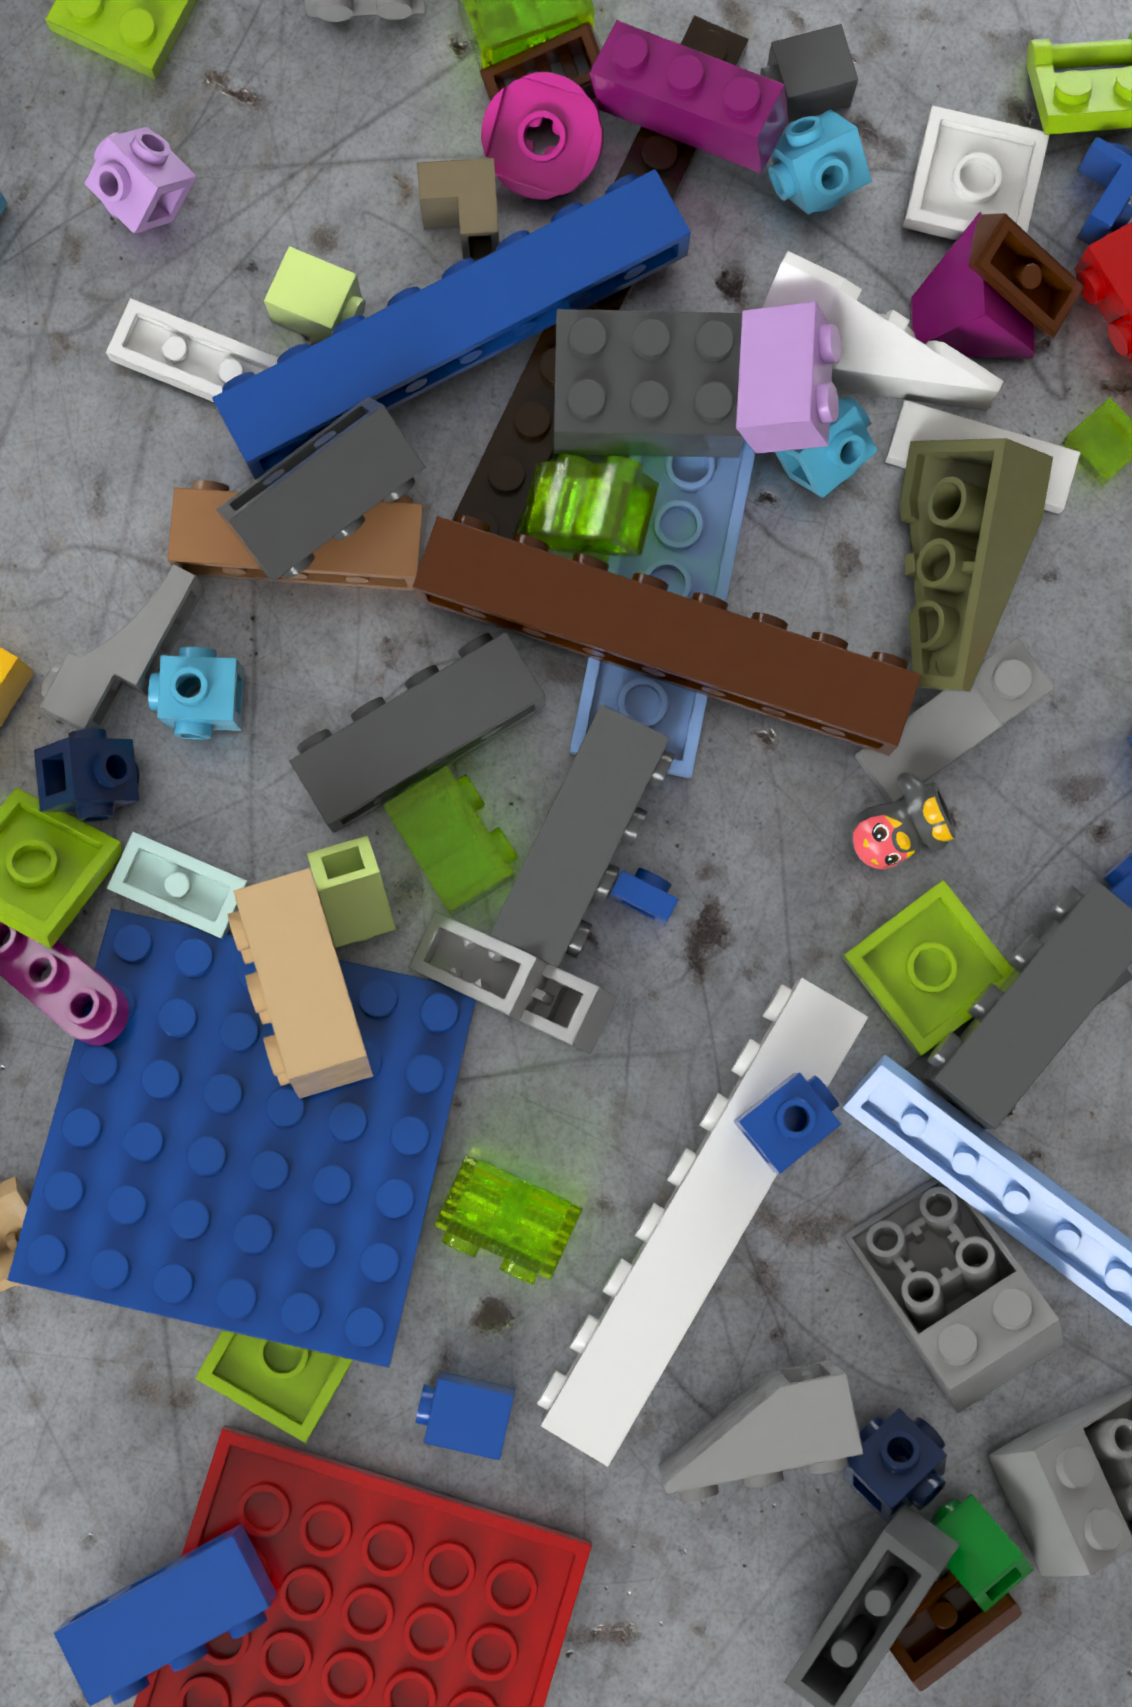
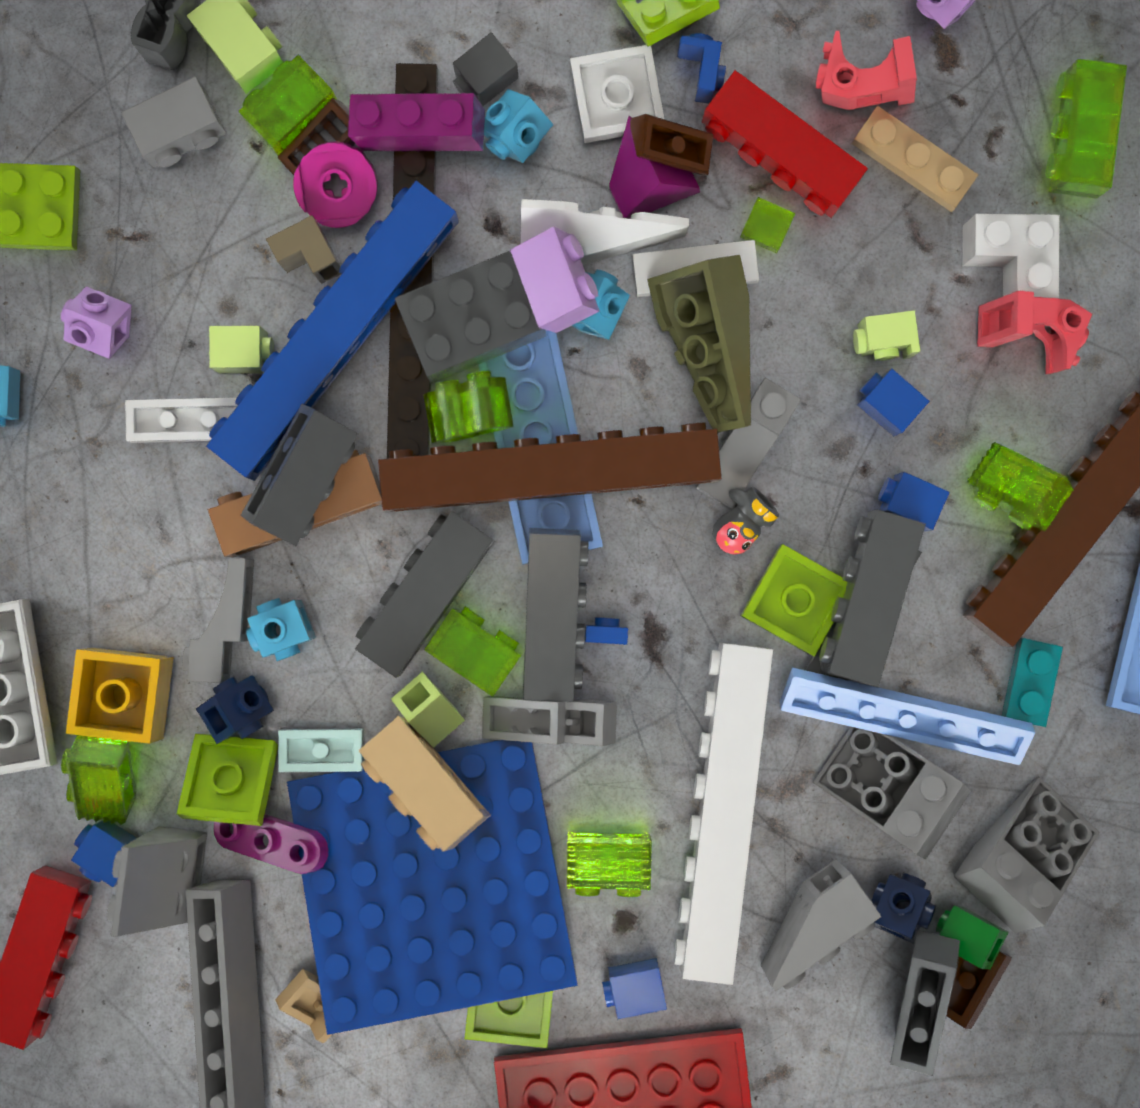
camera: 20 degrees left, 5 degrees up
blue brick [733,1072,841,1174] -> none

